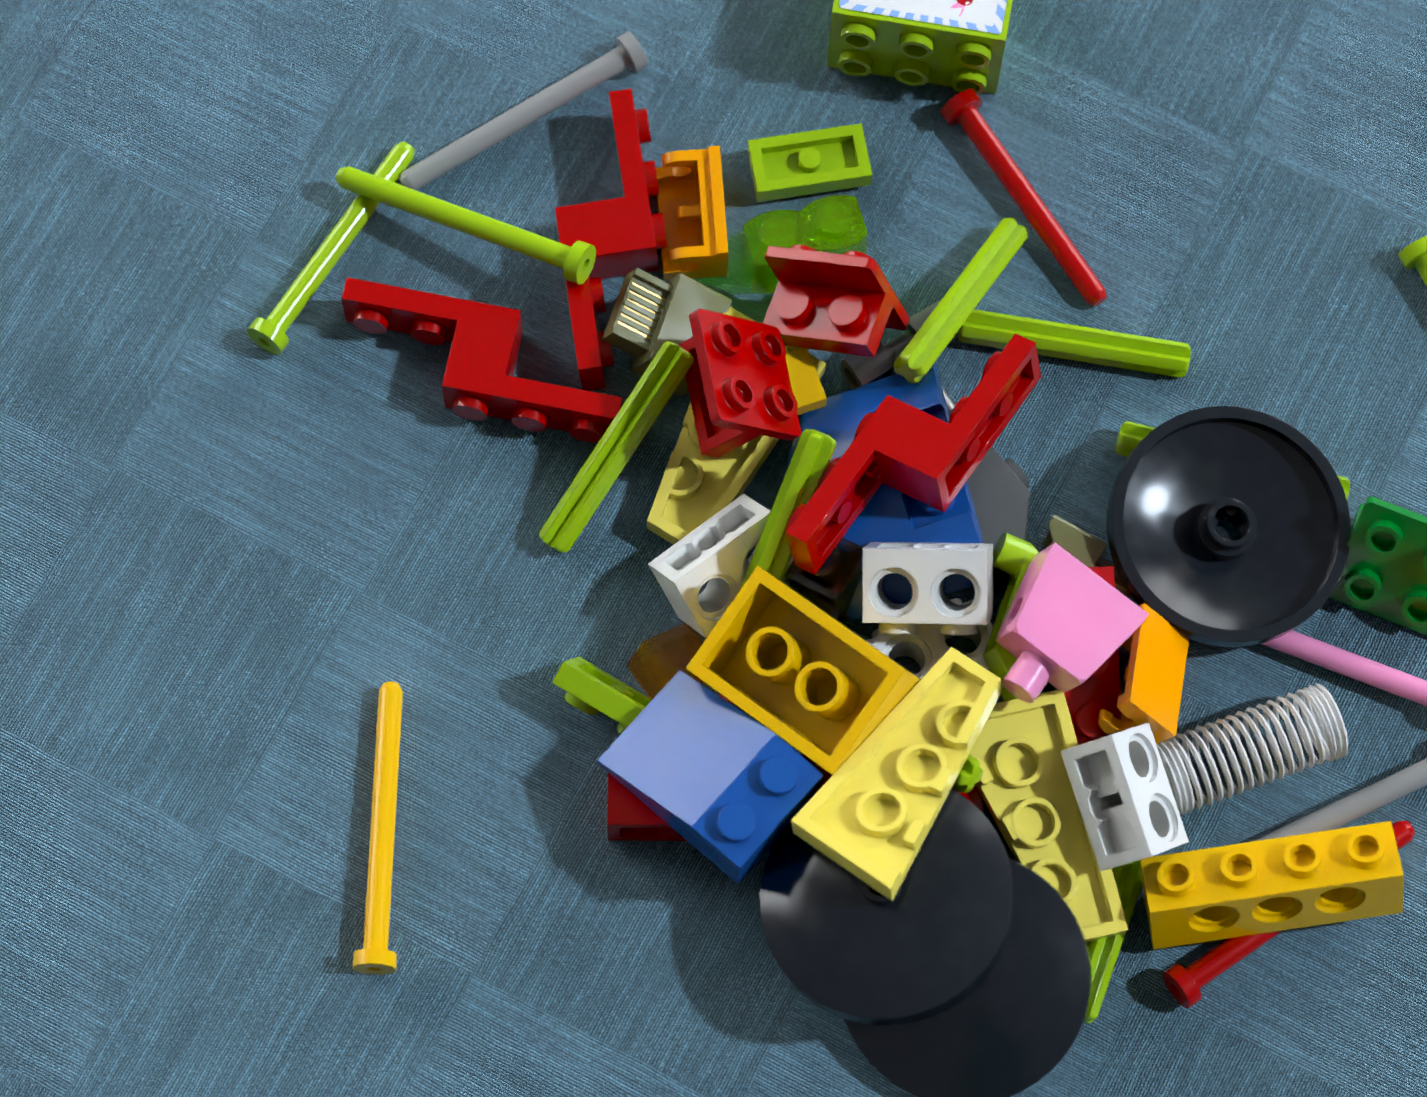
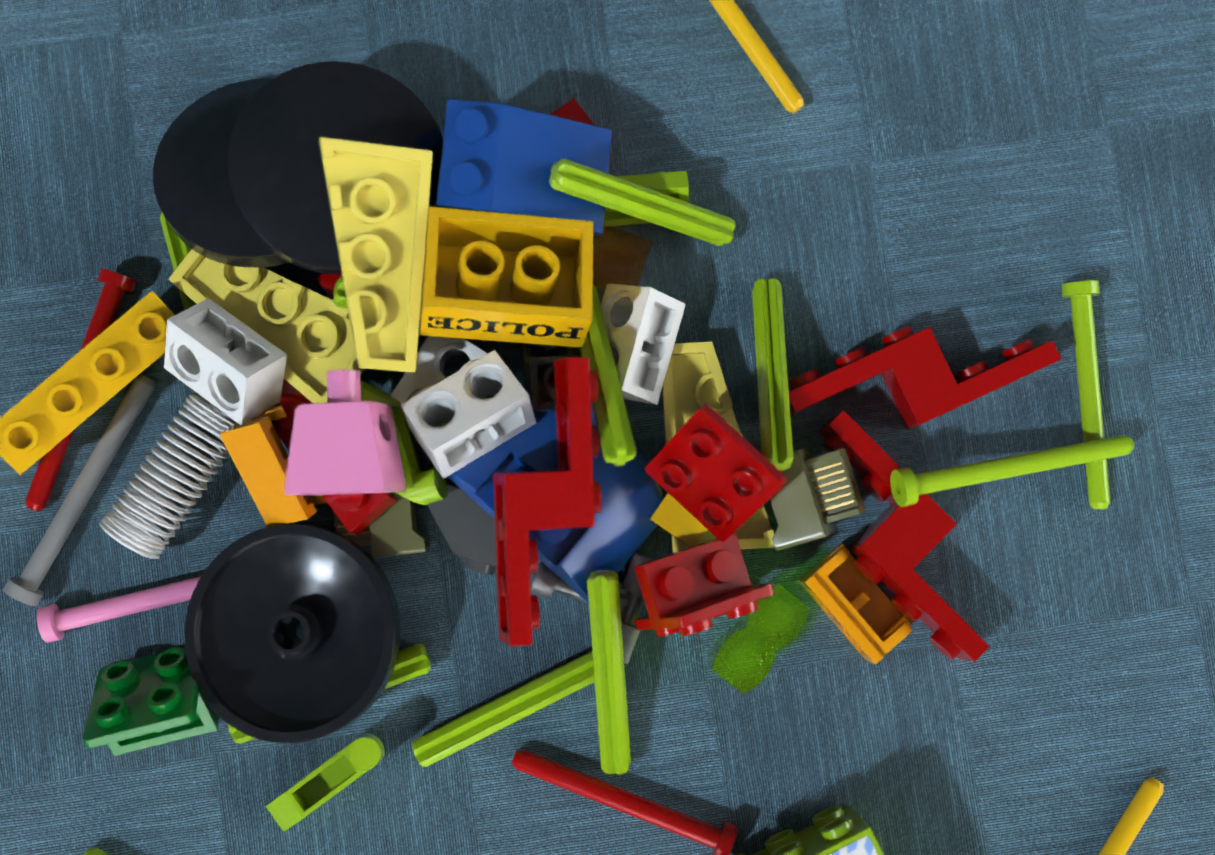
camera: 140 degrees right, 15 degrees up
light grey bar [398,31,648,190] -> none
lime plate [747,123,872,202] -> none
none -> lime piece [266,733,385,832]
none -> lime axle [549,158,736,246]

